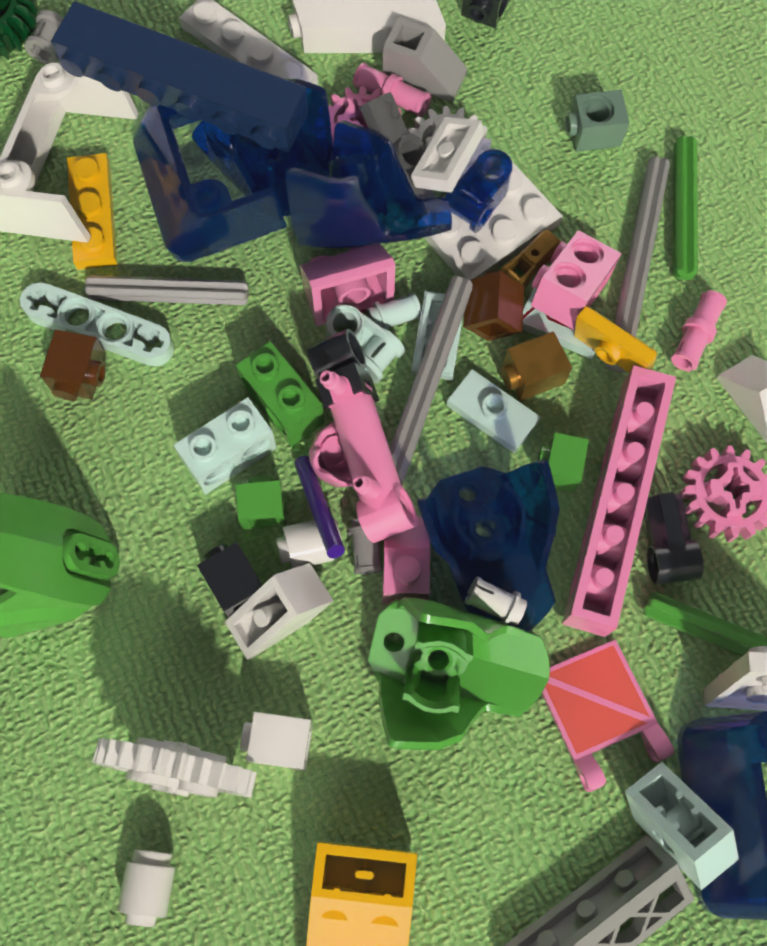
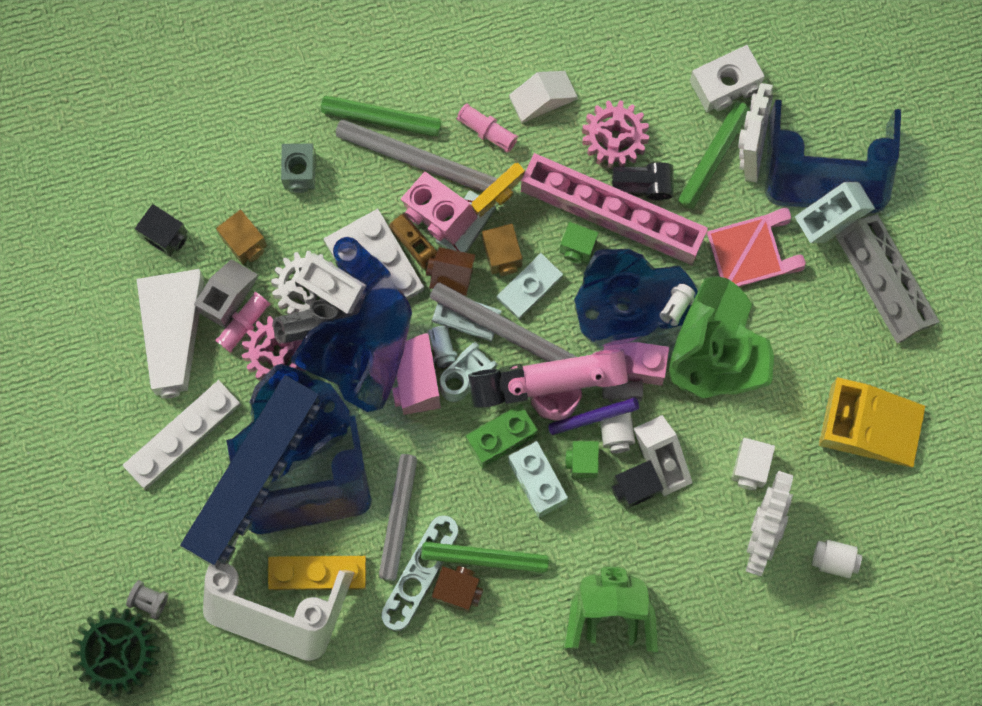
camera: 80 degrees left, 5 degrees up
none -> pearl gold brick [216,209,267,265]
none -> bright green axle [421,542,549,573]

